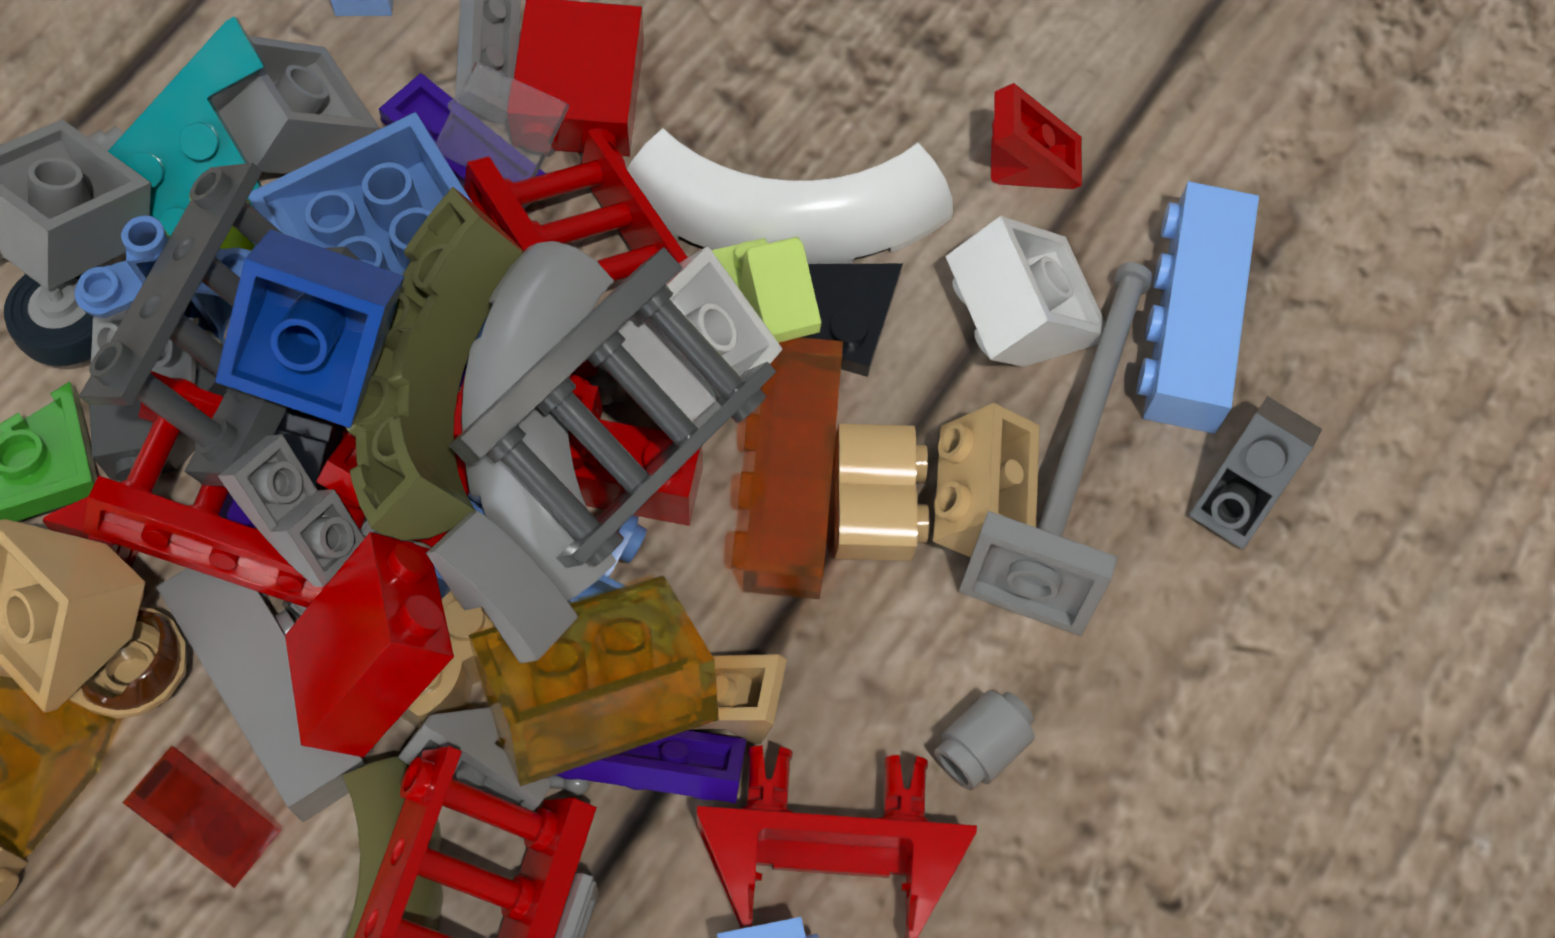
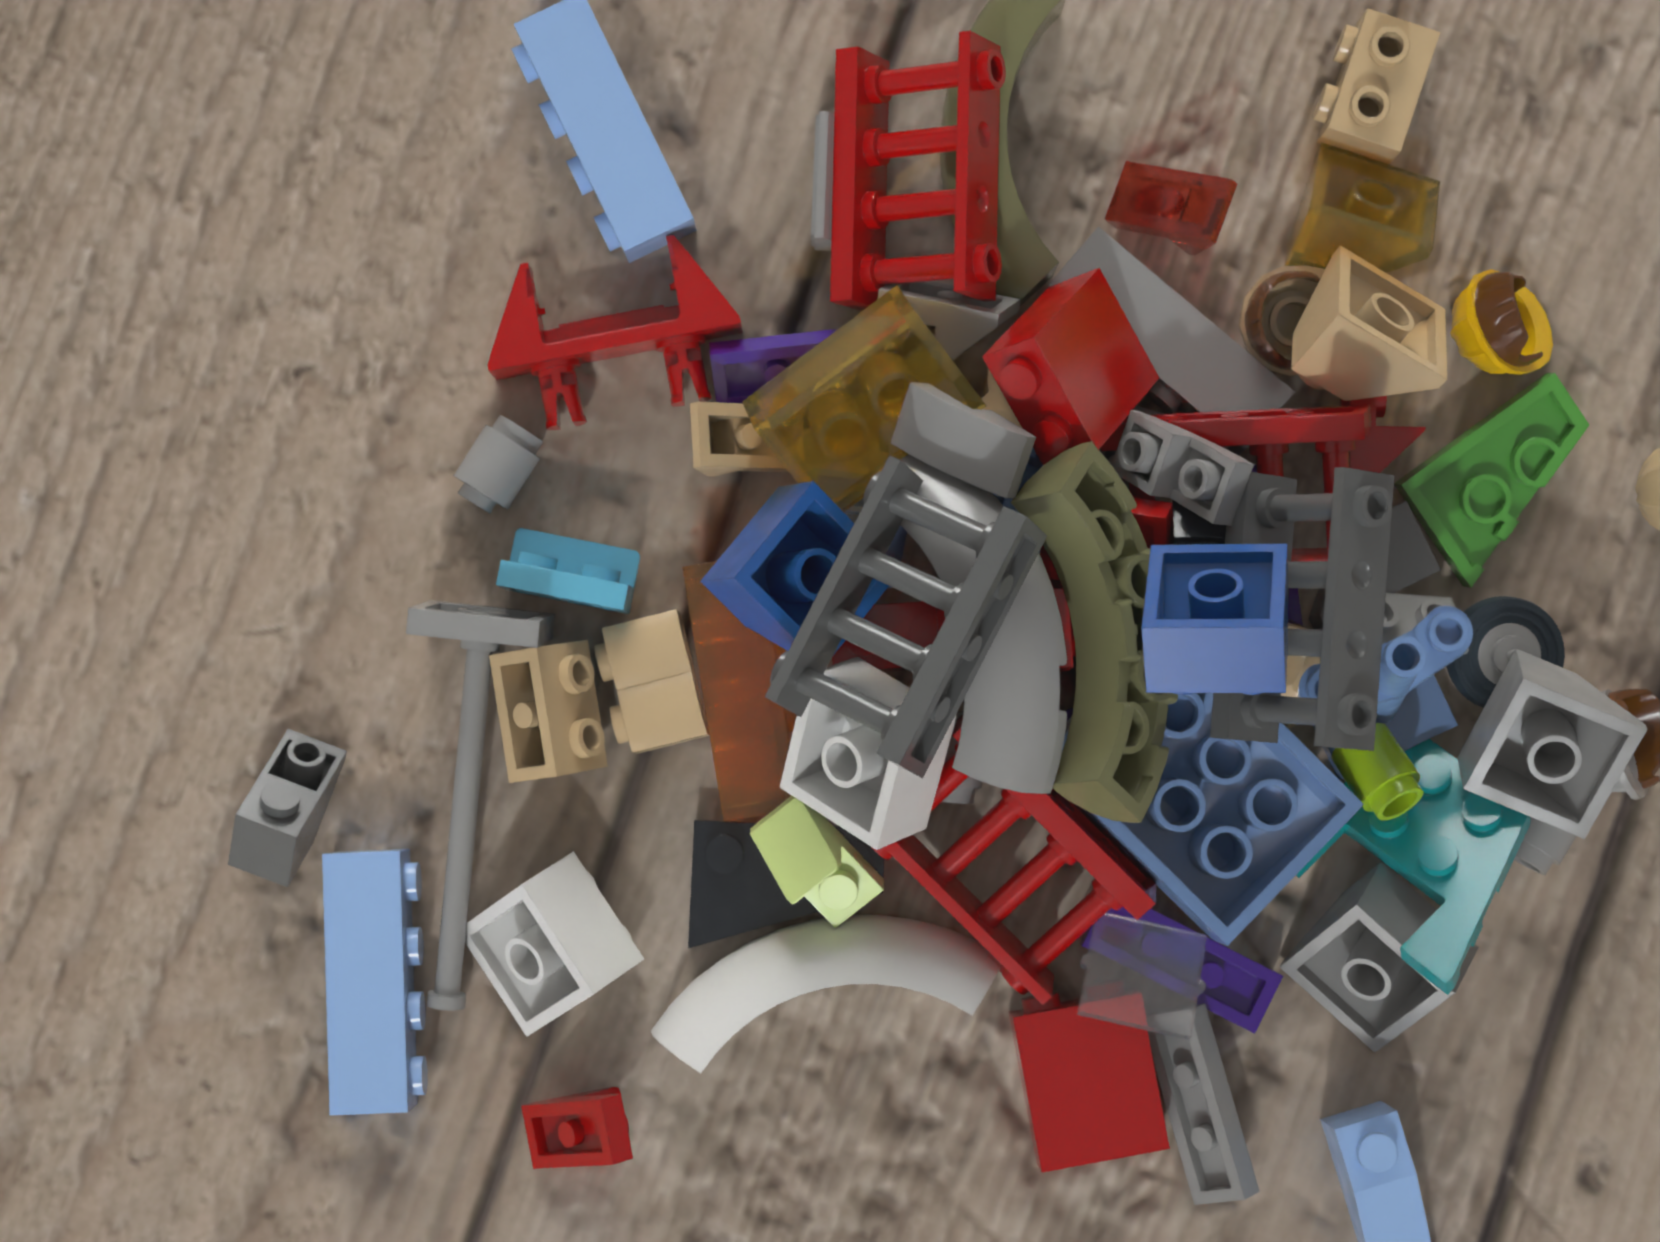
camera: 170 degrees right, 20 degrees up
none -> medium azure bracket [496,528,641,614]
none -> blue slope [700,481,889,656]

